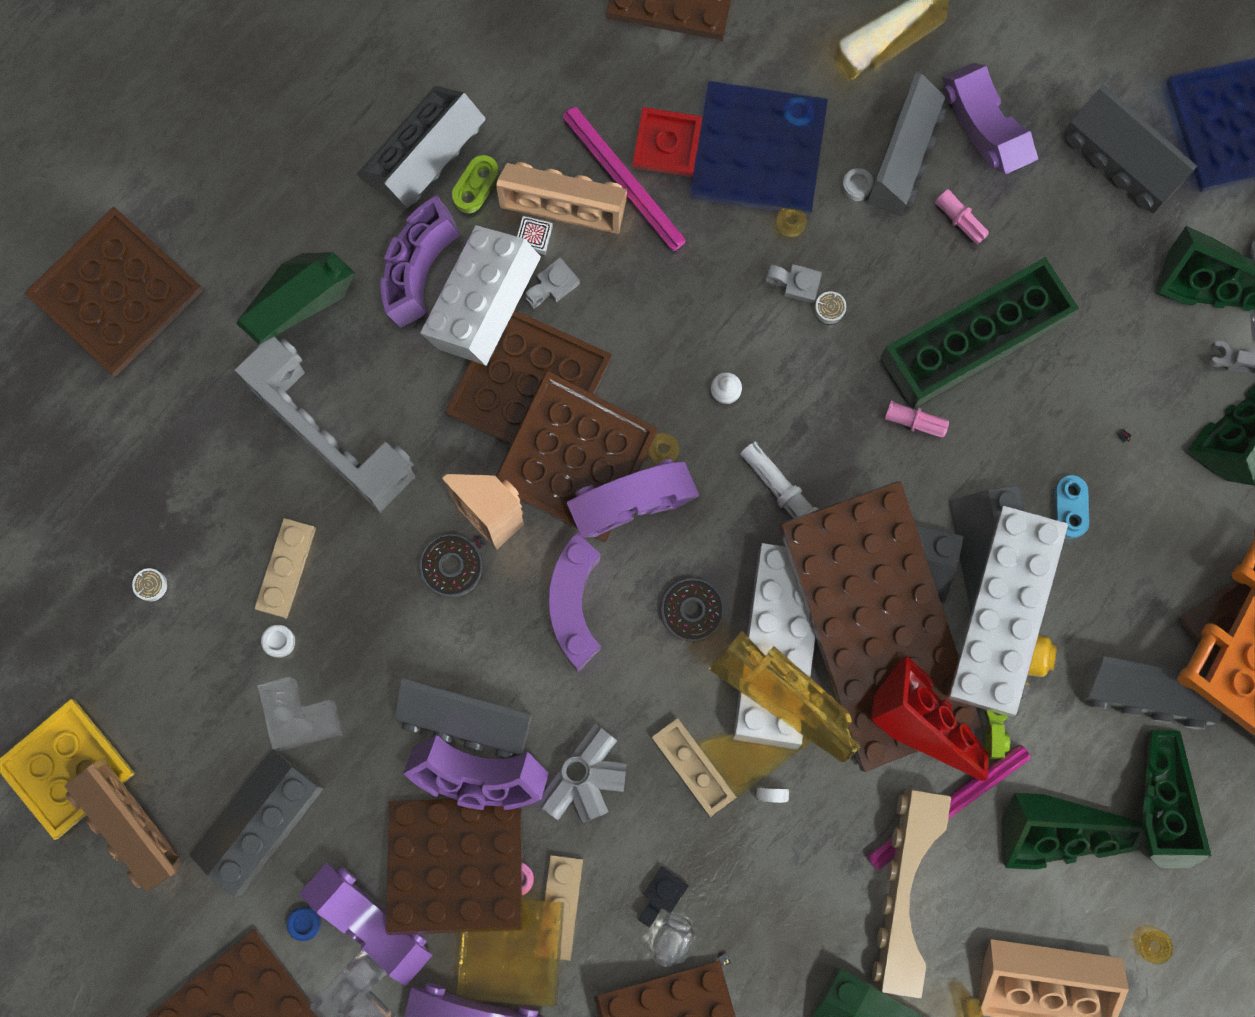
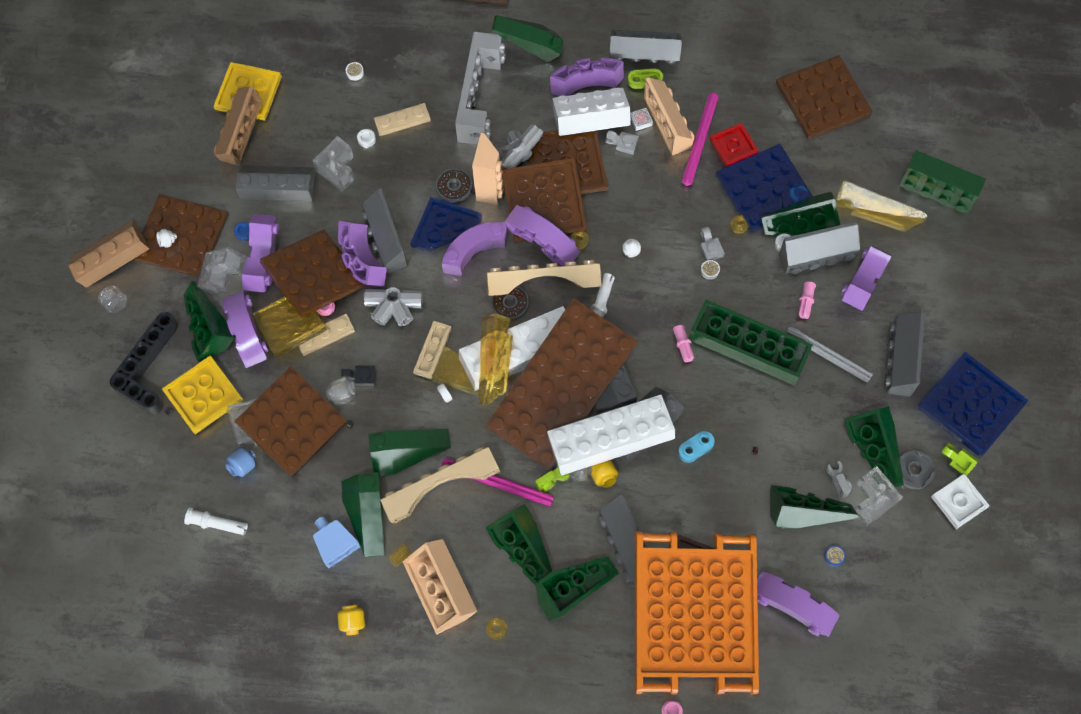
camera: 60 degrees right, 10 degrees down
red wedge [871,656,989,781] -> none
none -> dark green wedge [368,429,451,477]
none -> clear blue plate [410,197,482,252]
none -> tan arch [486,260,602,296]
none -> light grey piece [496,124,543,170]
none -> dark green wedge [761,192,840,235]
none -> light grey axle [786,326,873,382]

